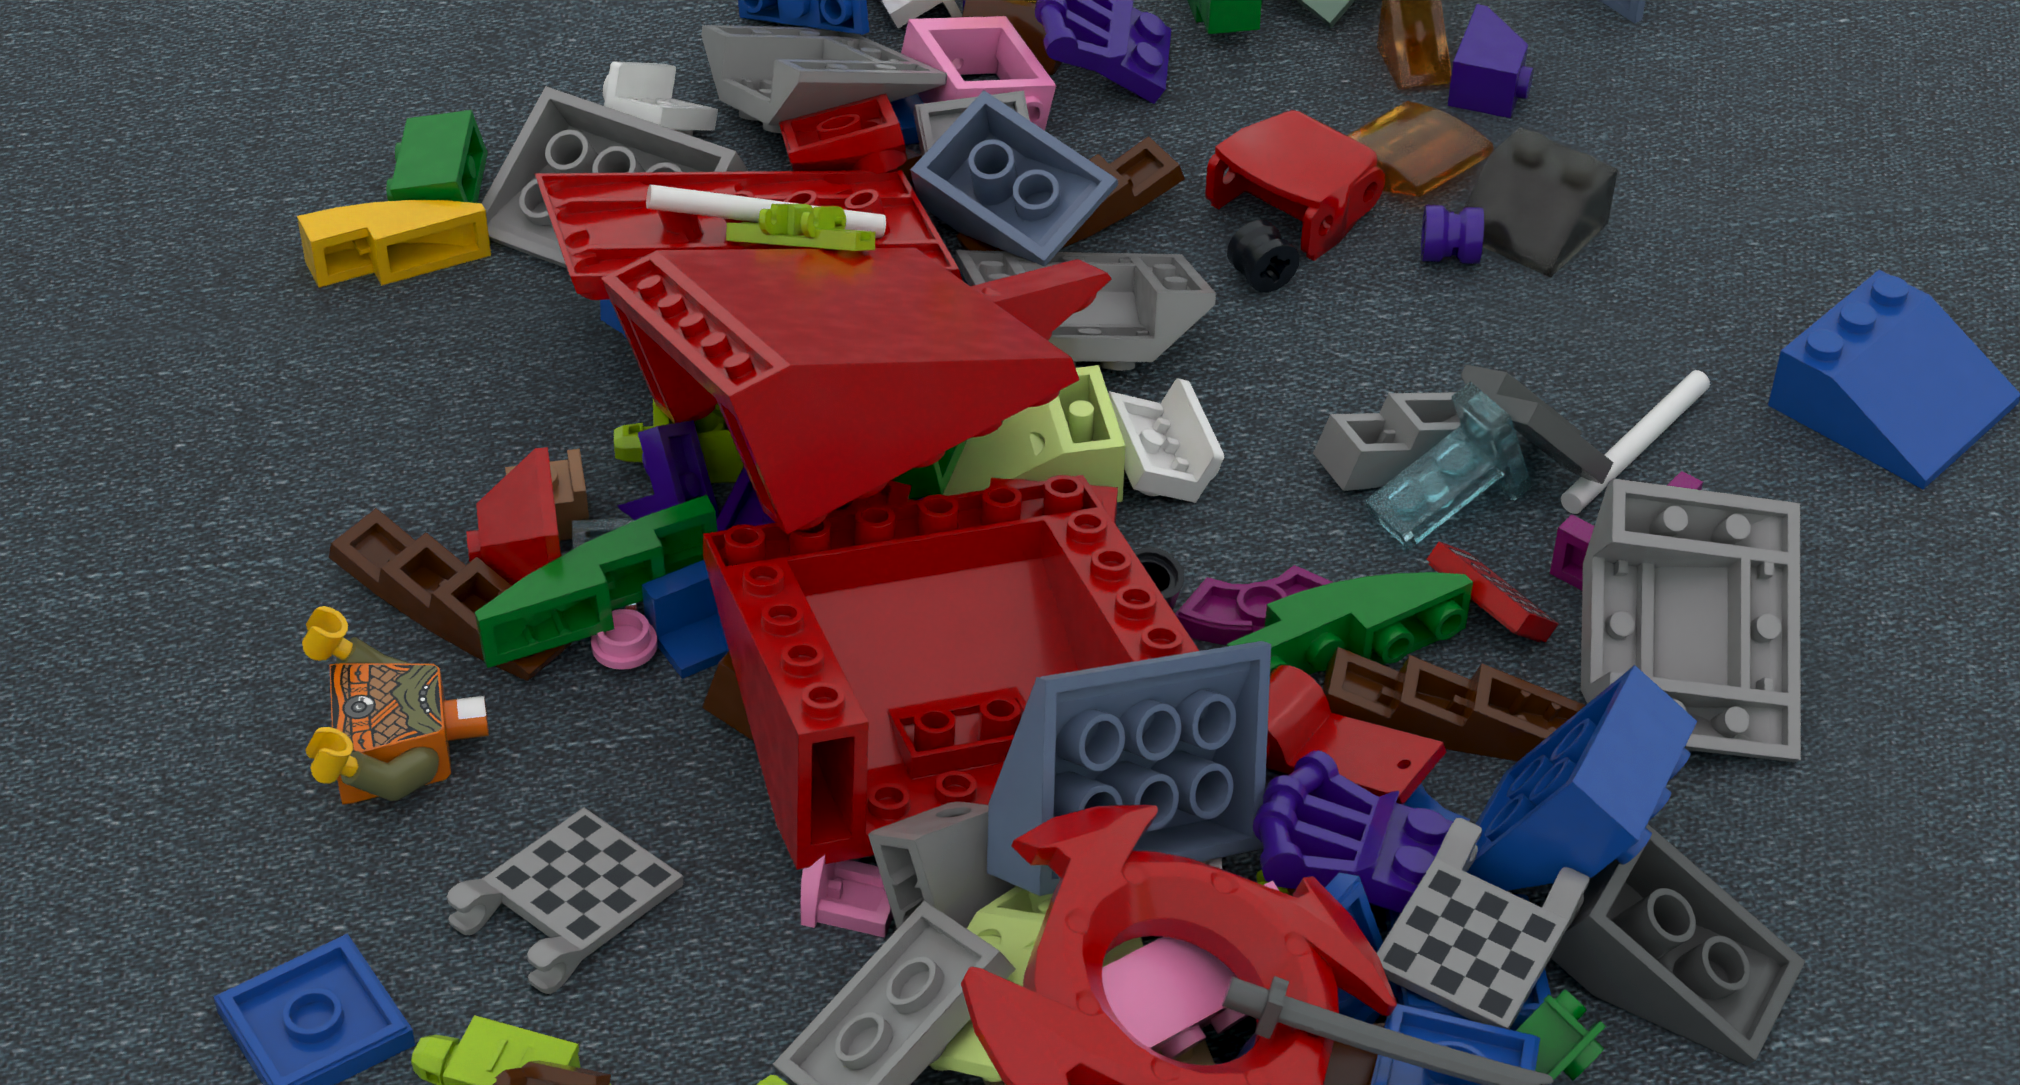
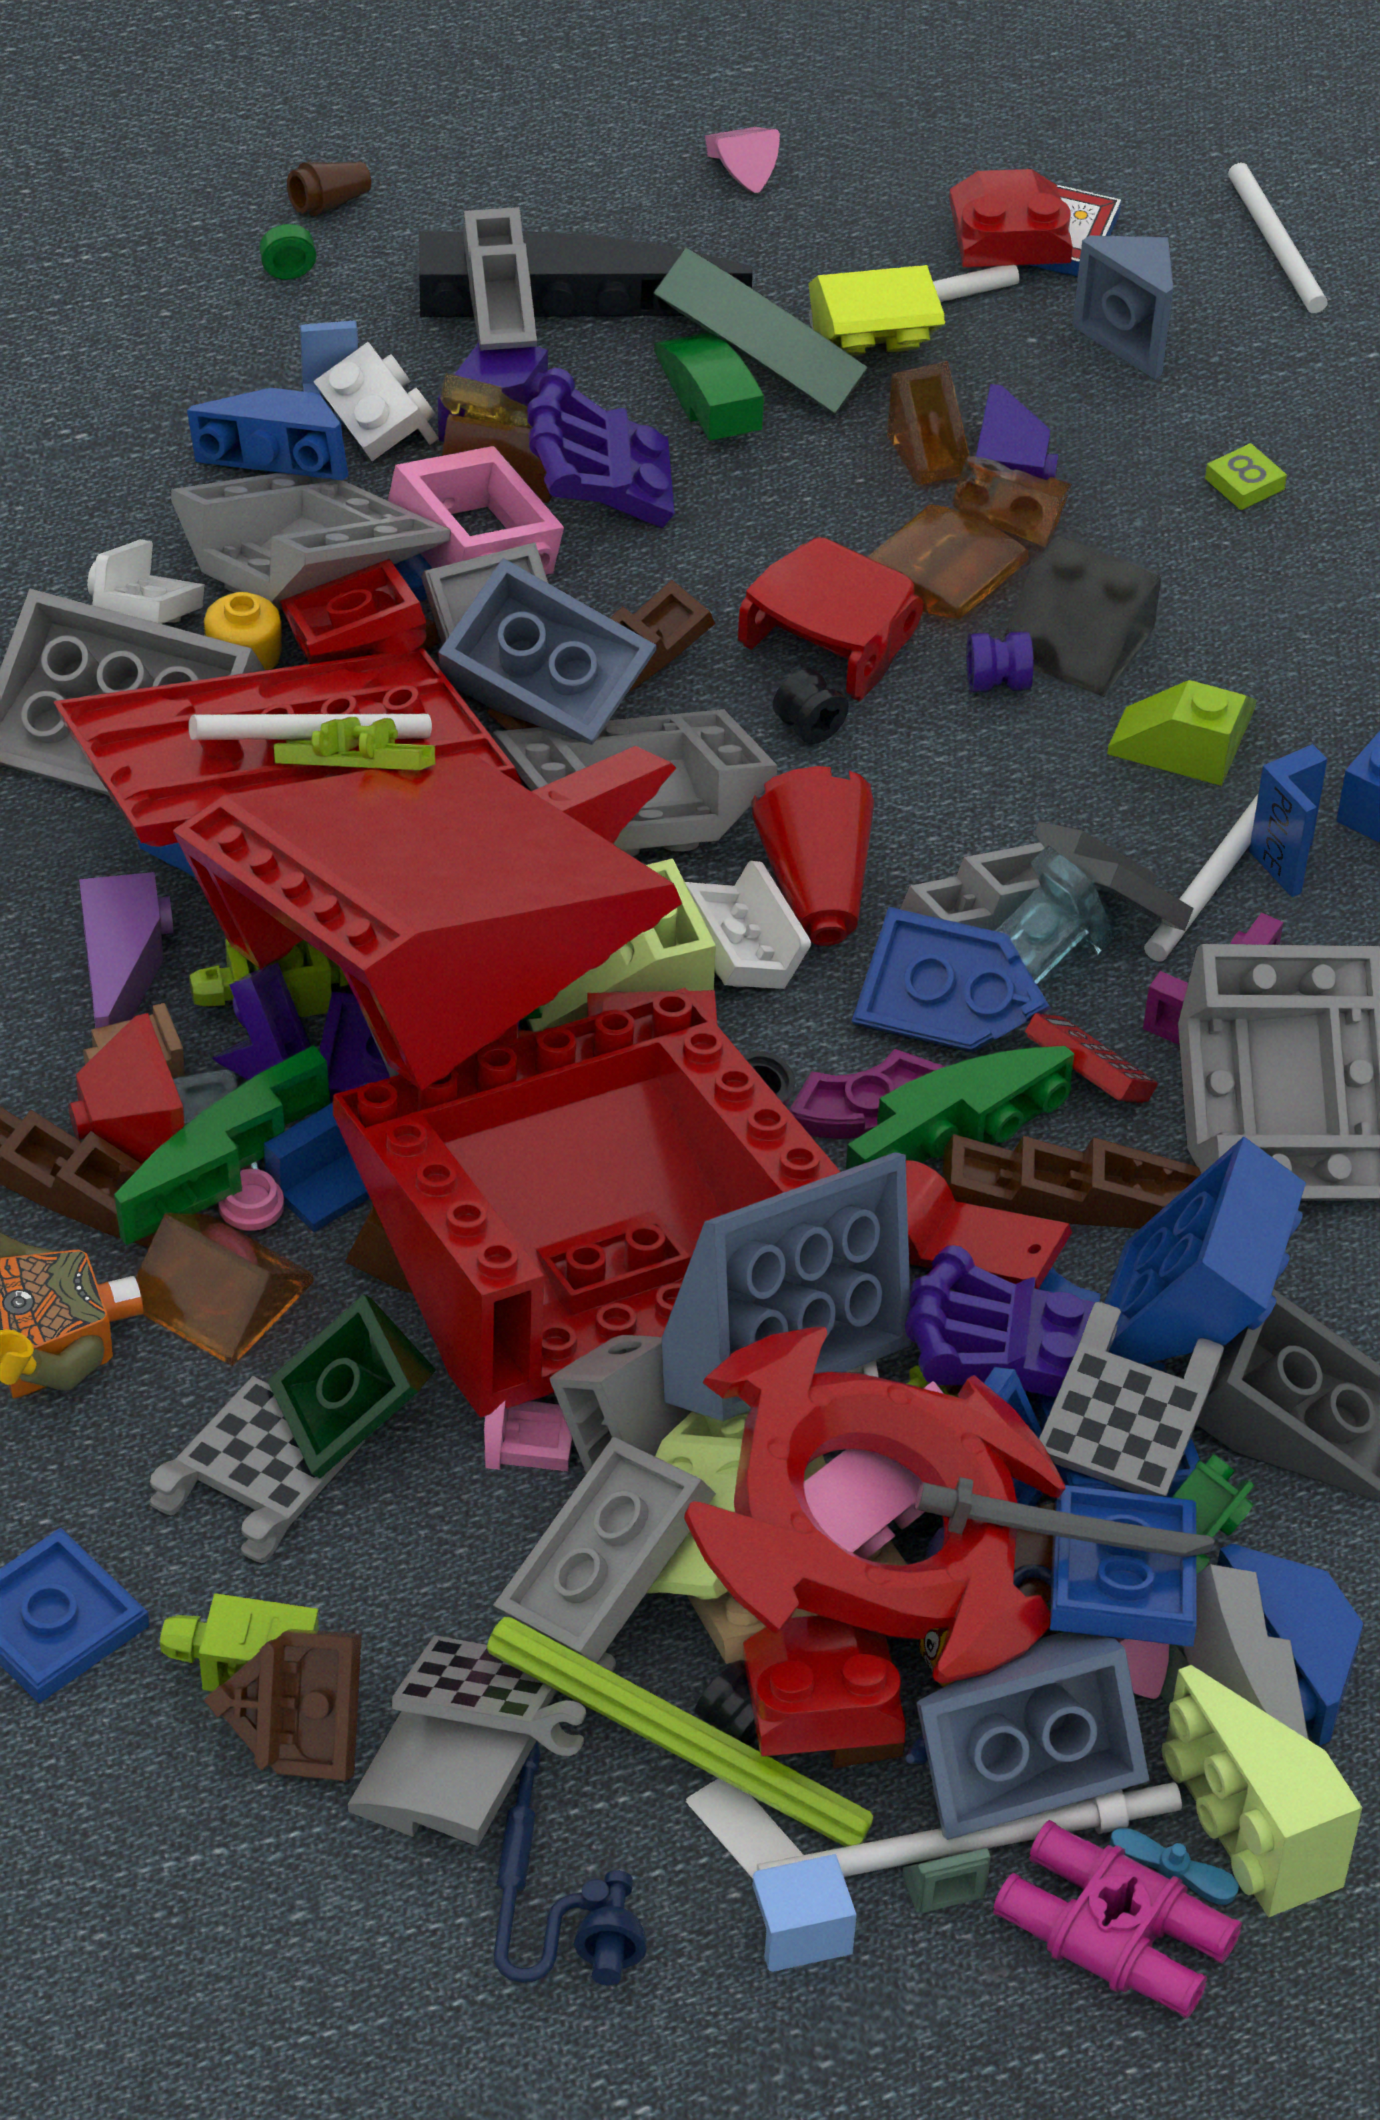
camera: 10 degrees left, 5 degrees up
none -> medium lavender slope [79,872,173,1028]
none -> clear orange slope [136,1213,314,1367]
none -> yellow head [204,592,282,670]
none -> dark green slope [267,1294,436,1479]
none -> red cone [751,766,874,946]
none -> blue tile [852,907,1051,1052]
none -> clear orange leg [952,456,1072,547]
none -> lime slope [1107,680,1256,786]
none -> lime tile [1205,443,1287,510]
none -> blue panel [1249,744,1327,897]

